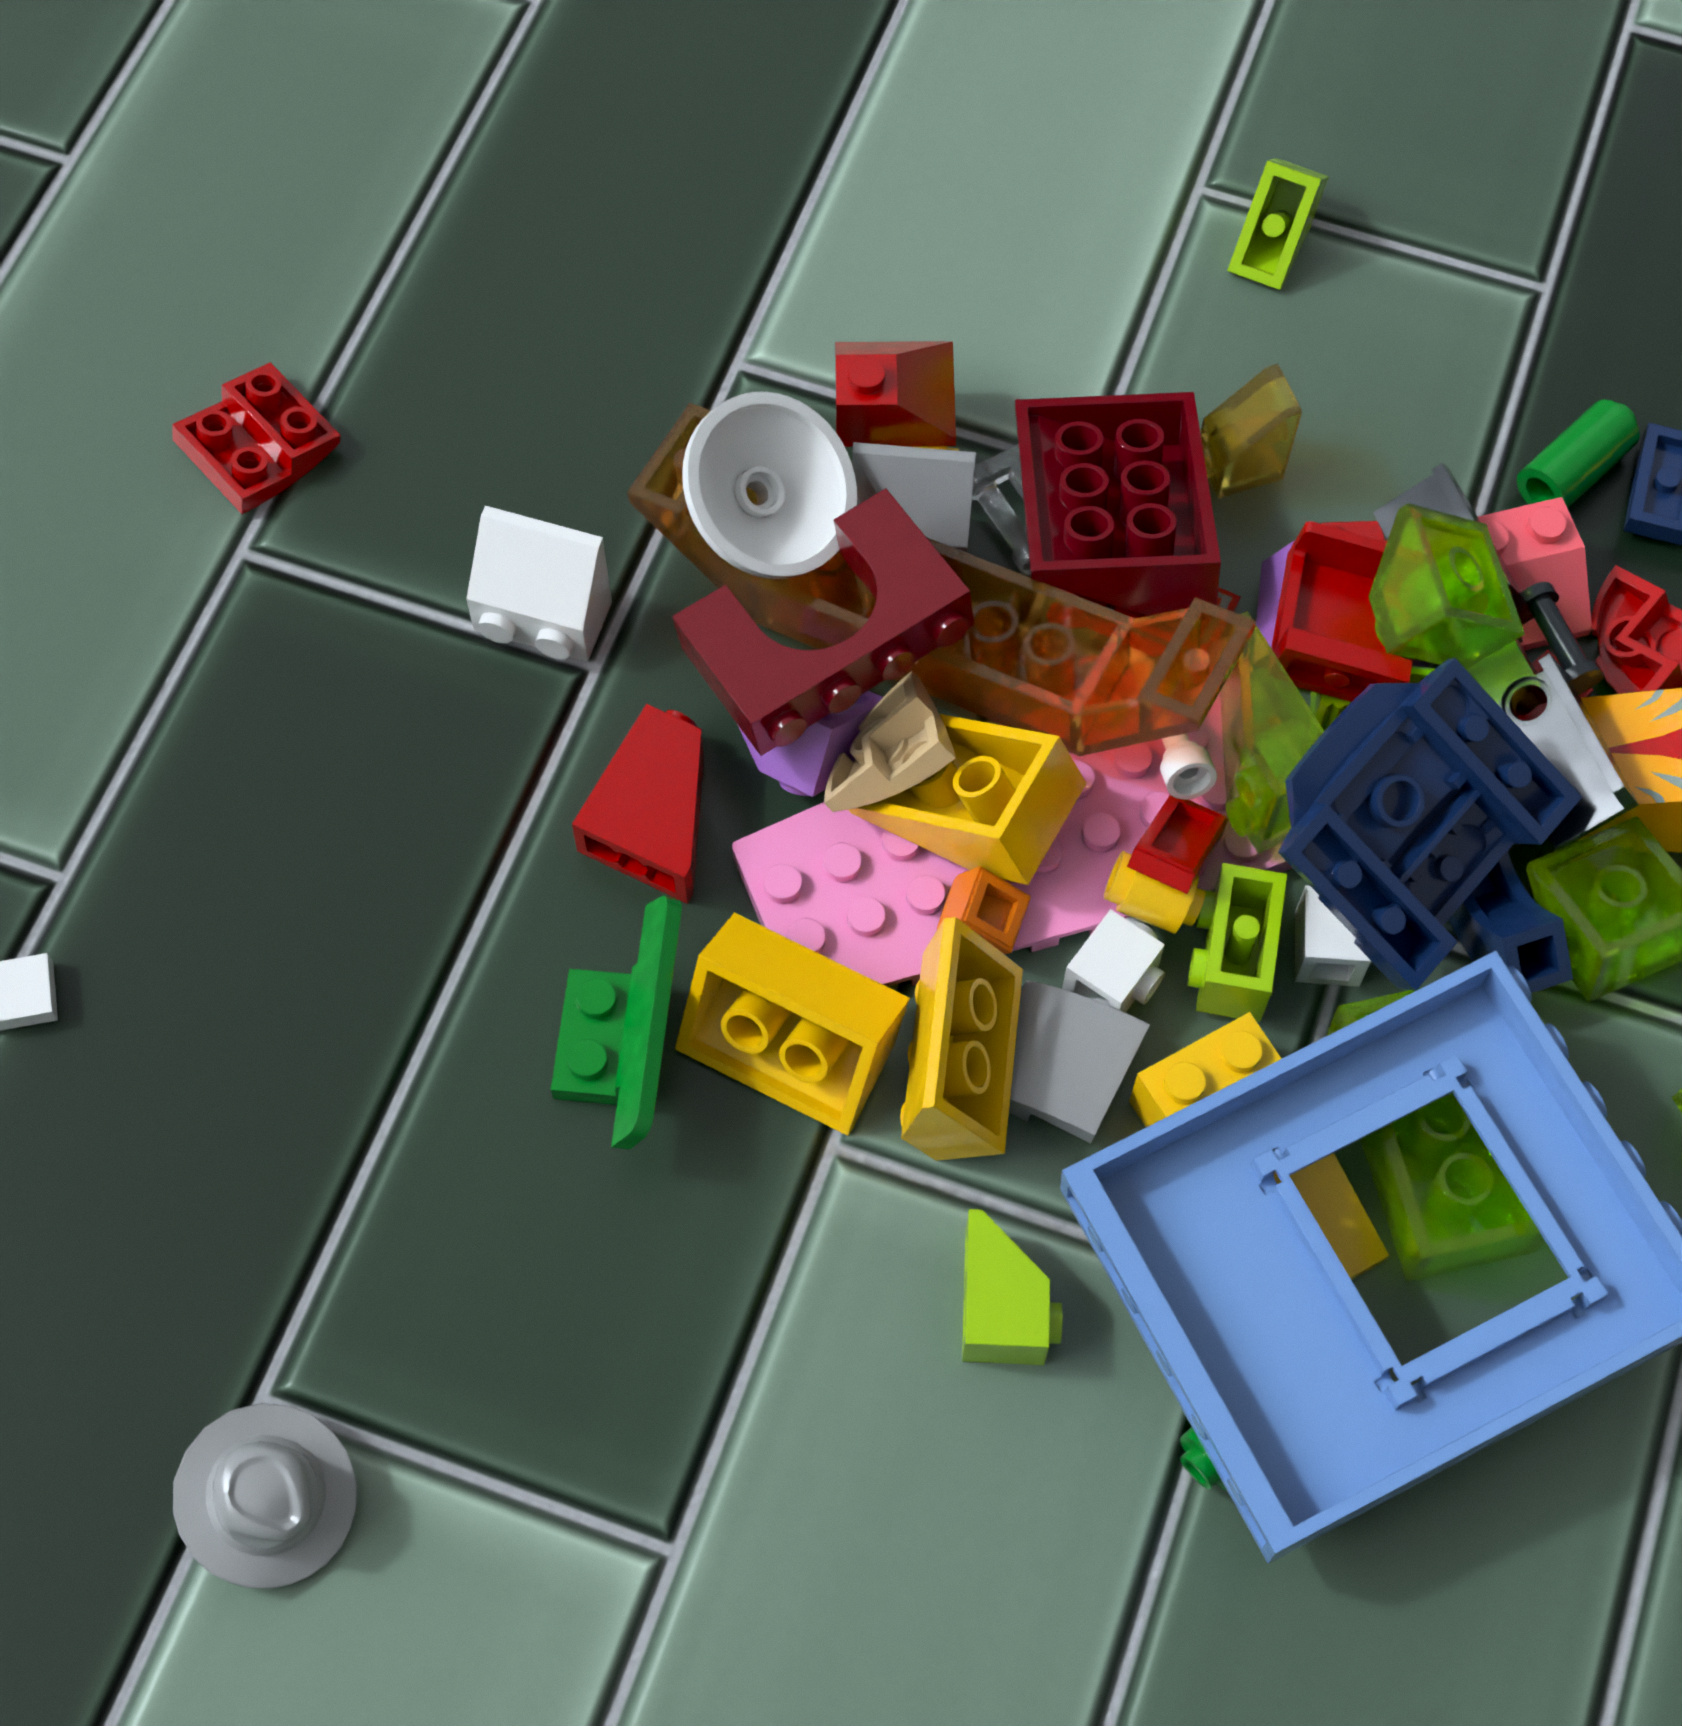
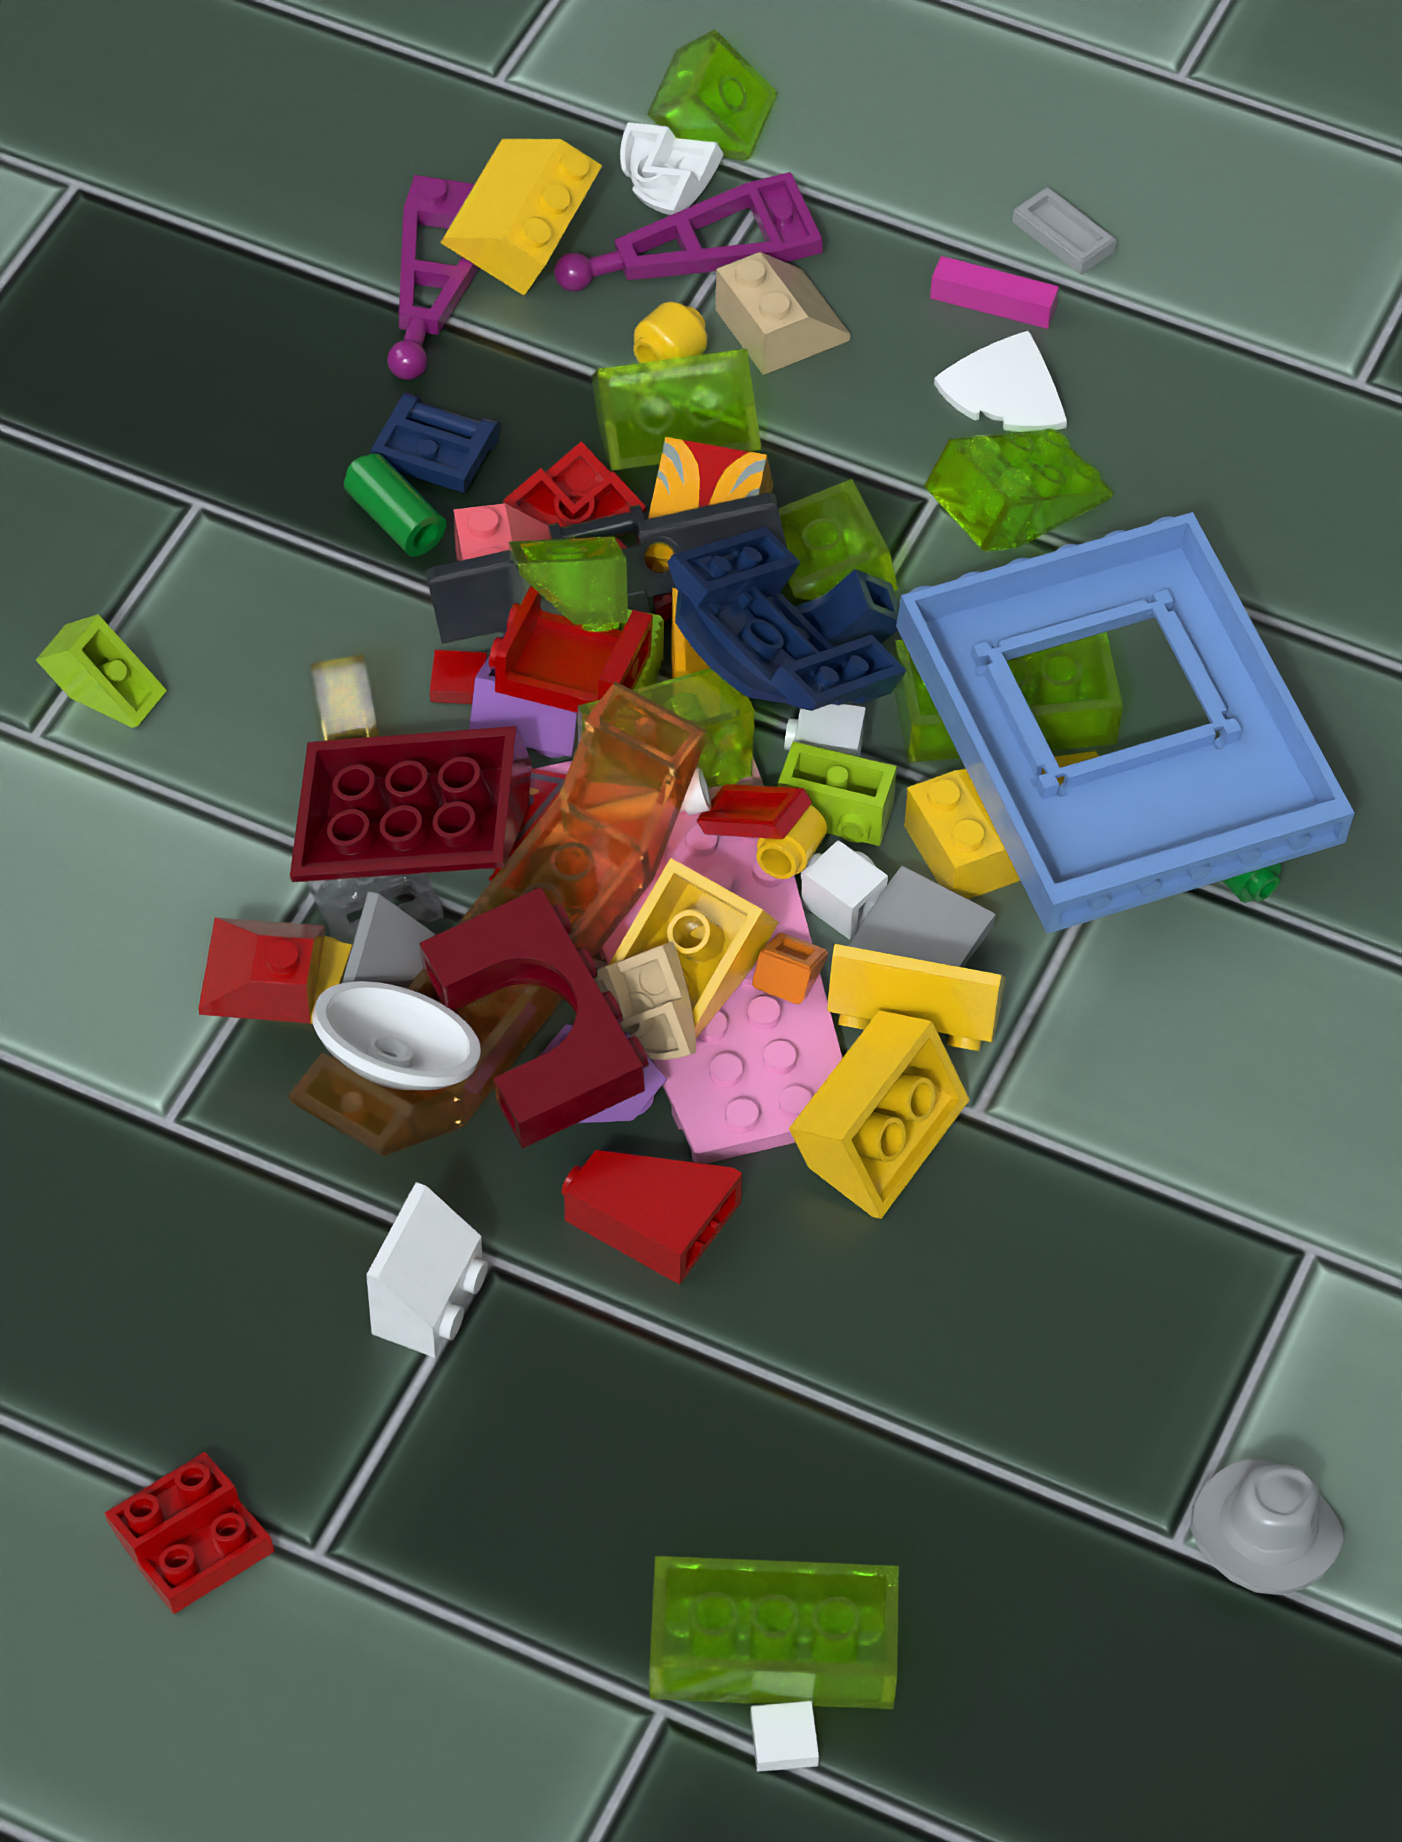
camera: 85 degrees left, 10 degrees down
green plate [551,895,682,1150] -> none
lime slope [962,1209,1063,1365] -> none
none -> clear neon green brick [649,1556,899,1709]

